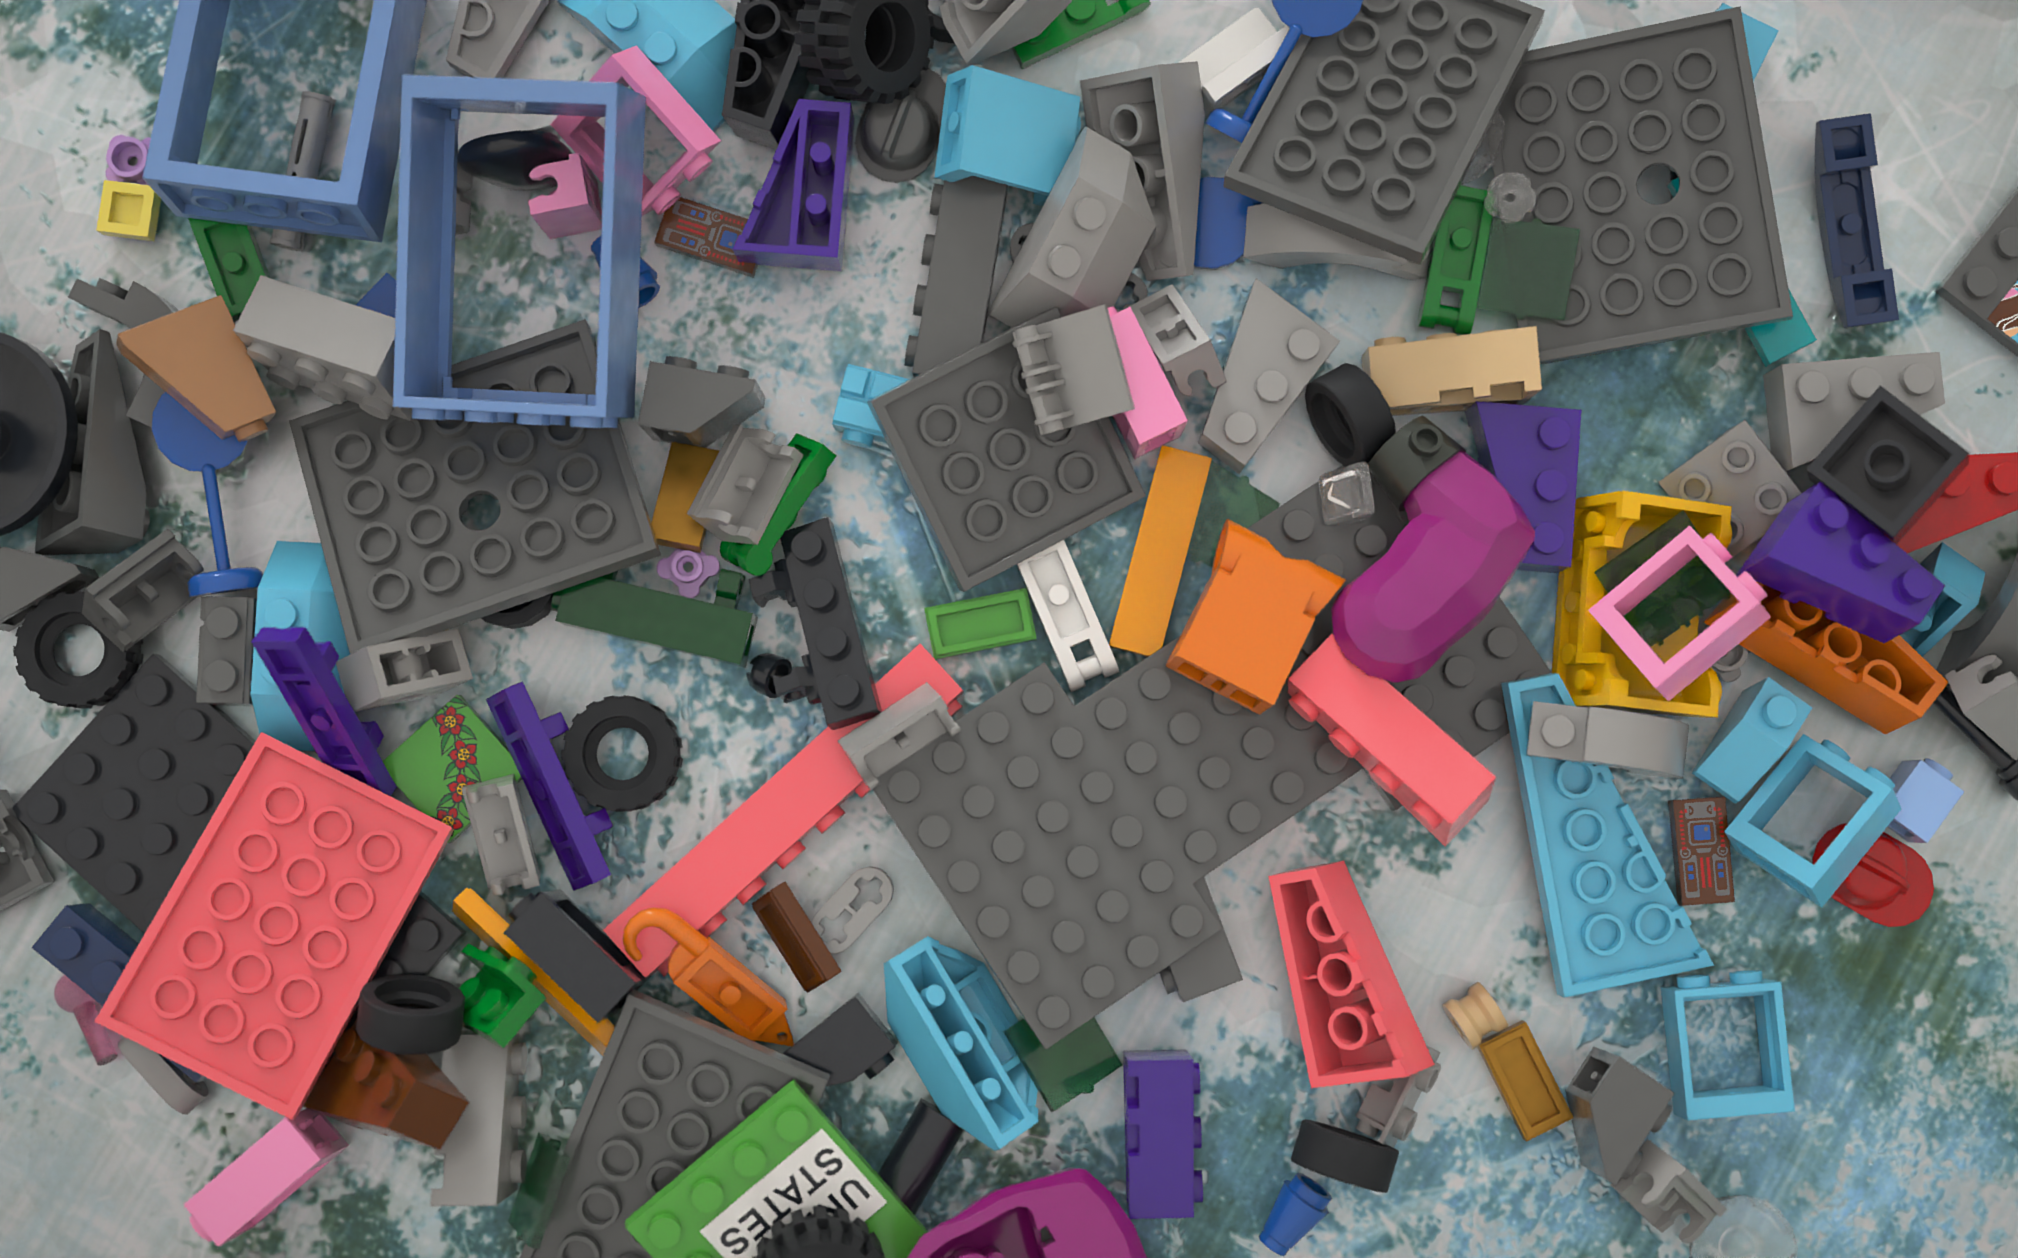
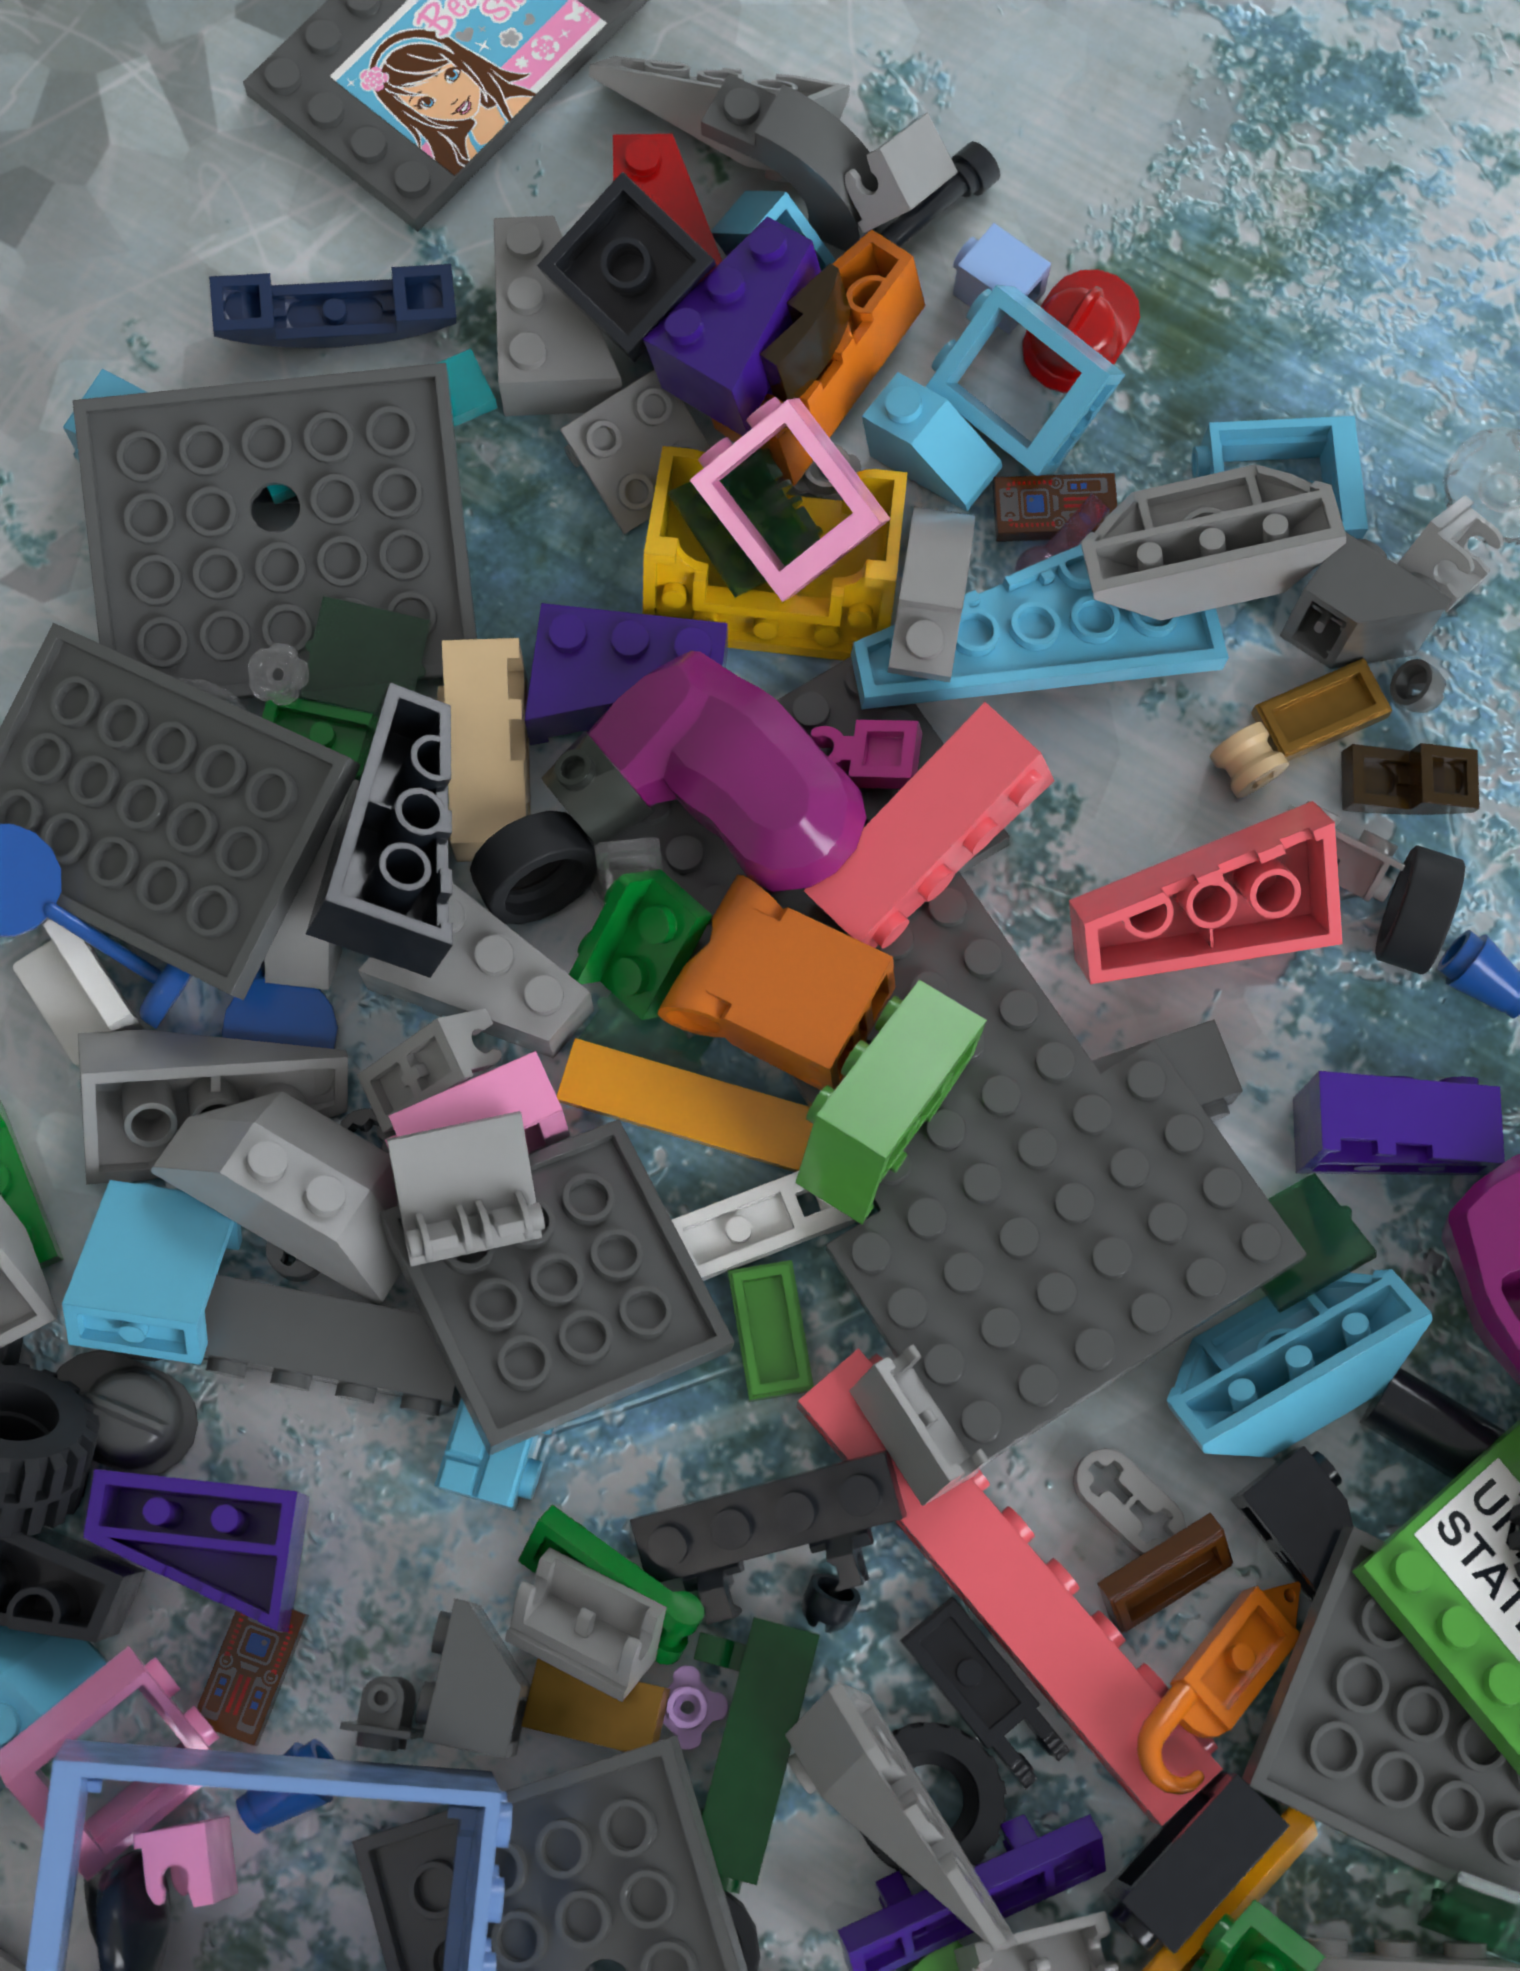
camera: 90 degrees left, 10 degrees down
none -> black wedge [306,683,453,978]
none -> dark grey hinge [340,1676,425,1751]
none -> green bracket [569,869,713,1020]
none -> dark brown slope [760,263,851,402]
none -> light grey wedge [785,1682,1018,1950]
none -> bright green wedge [795,980,987,1224]
none -> dark pink plate [811,720,923,789]
none -> black hinge [899,1596,1070,1789]
none -> clear pink bar [1015,493,1110,573]
none -> light grey wedge [1081,464,1346,621]
none -> dark brown slope [1341,743,1480,815]
none -> dark grey hinge [1390,659,1446,713]

